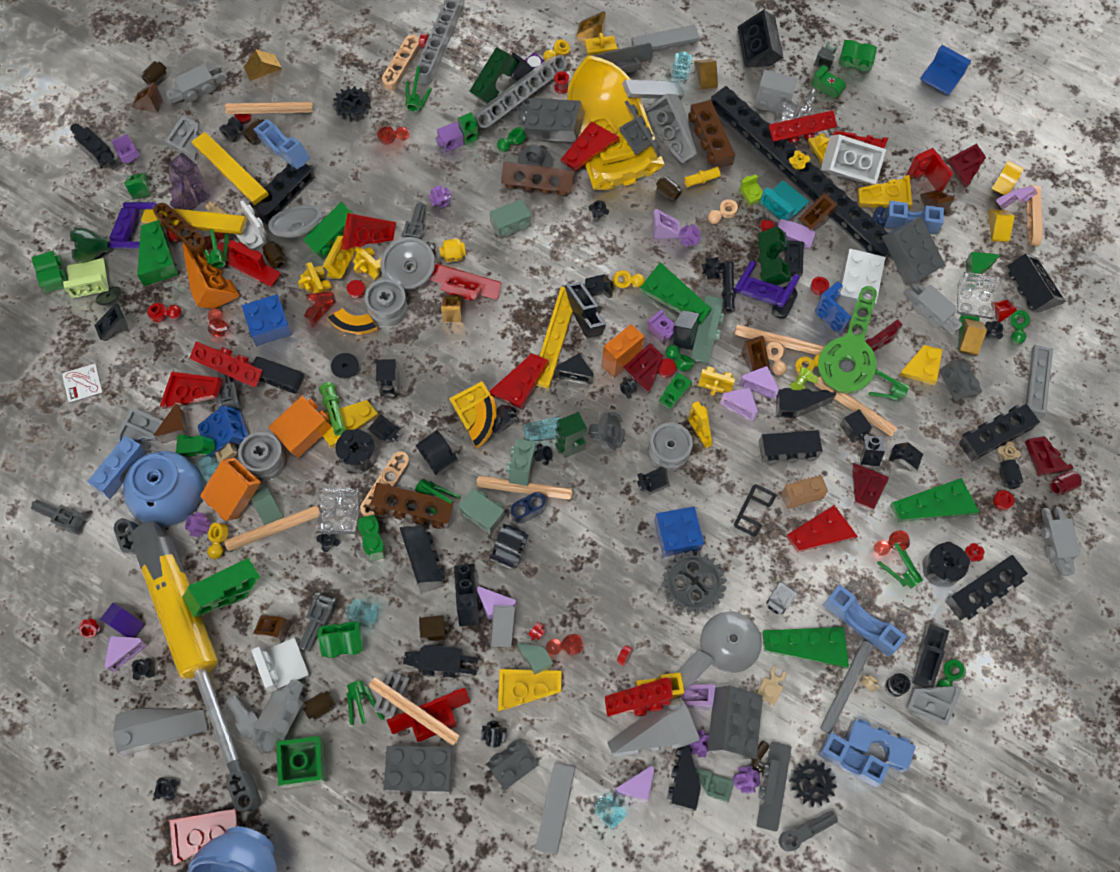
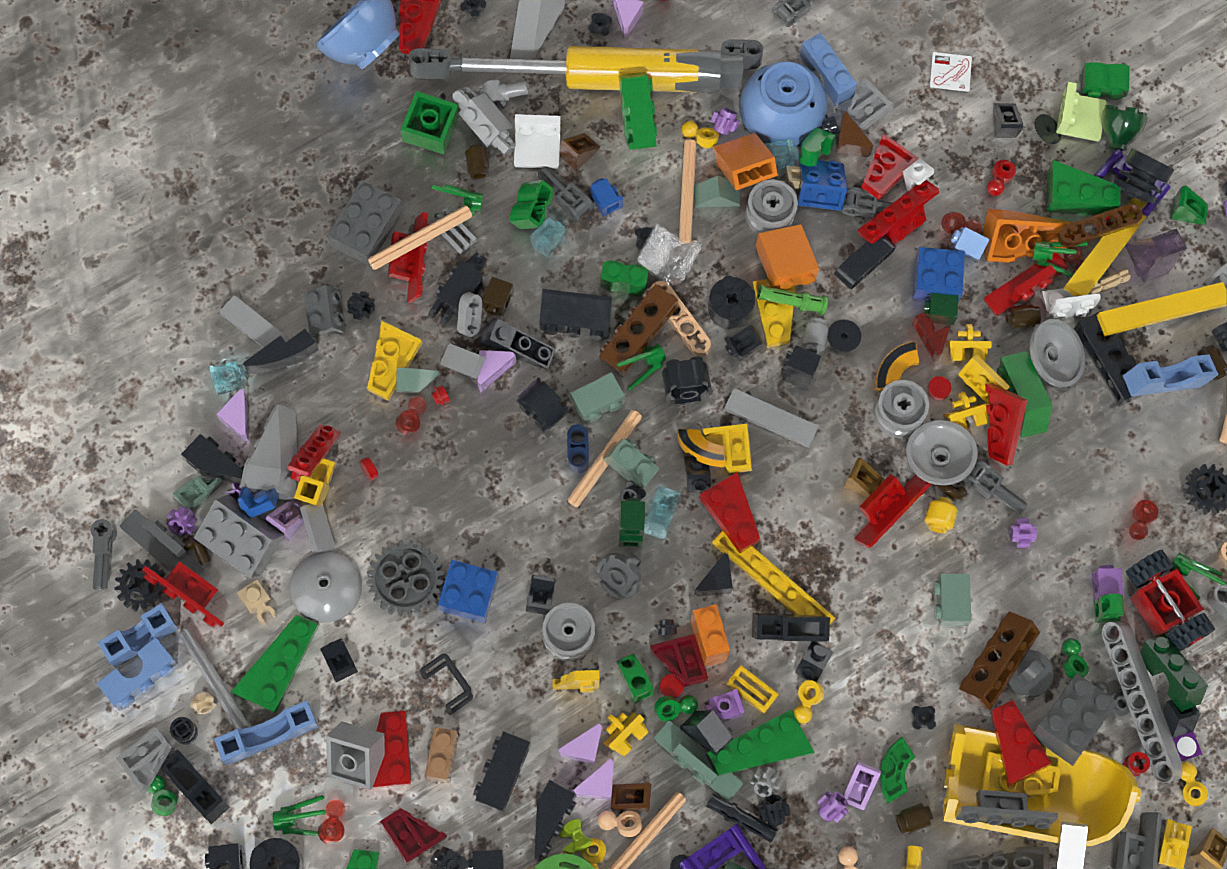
camera: 115 degrees right, 5 degrees up
dark purple slope [100,603,146,638] -> none
none -> red bracket [141,561,224,628]
none -> blue bracket [238,486,279,518]
none -> black slope [243,329,319,374]
none -> light grey slope [326,721,385,790]
none -> light grey beam [457,292,482,337]
none -> blue brick [590,178,623,217]
none -> light grey tile [724,388,819,448]
none -> yellow tile [726,665,779,714]
none -> light grey gear [750,766,783,798]
none -> light grey brick [802,318,829,354]
none -> black plate [822,115,839,135]
none -> green tile [879,736,916,804]
none -> white bracket [903,159,934,191]
none -> dark green brick [923,293,959,325]
none -> light blue brick [950,227,989,260]
none -> black wheel [1113,148,1175,204]
none -> brick [1125,549,1215,651]

